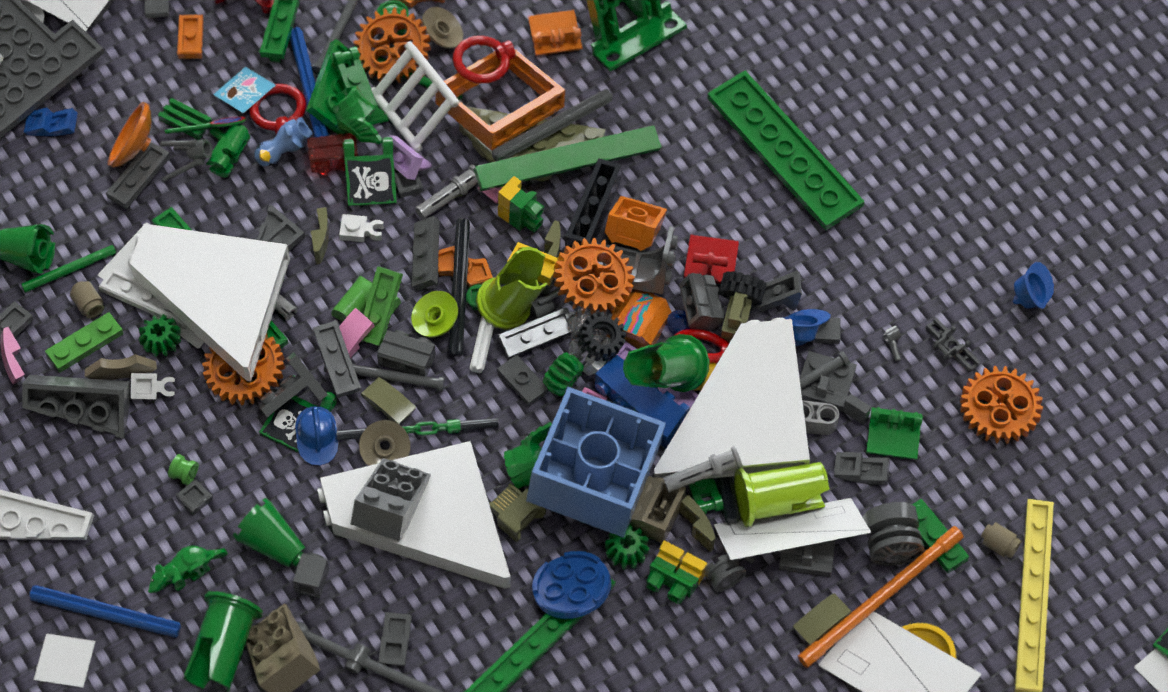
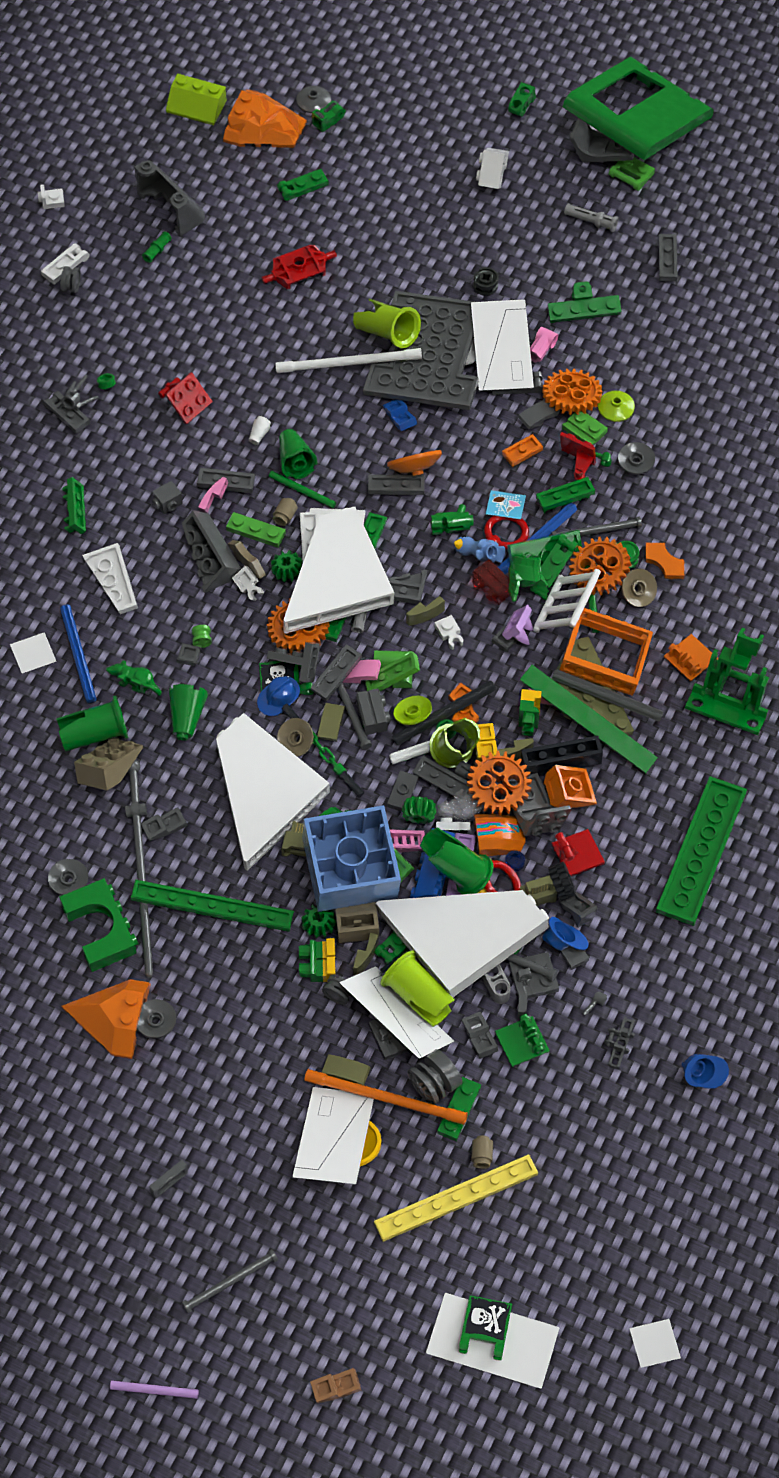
camera: 60 degrees right, 0 degrees up
green tile [158,98,212,140] -> none
dark grey plant [160,139,212,182] -> none
green piece [164,117,246,134] -> none
dark grey brick [293,553,329,598] -> none
flag [343,137,397,206] -> none
dark grey slope [351,458,431,541] -> none
dark grey plate [412,216,440,291] -> none
light grey pin [415,165,478,220] -> none
red piece [453,36,516,84] -> none
blue tile [532,551,611,619] -> none
black tyre [577,312,626,362] -> none
light grey pin [663,446,743,493] -> none
dark grey brick [679,273,725,331] -> none
orange gear [960,366,1043,444] -> none

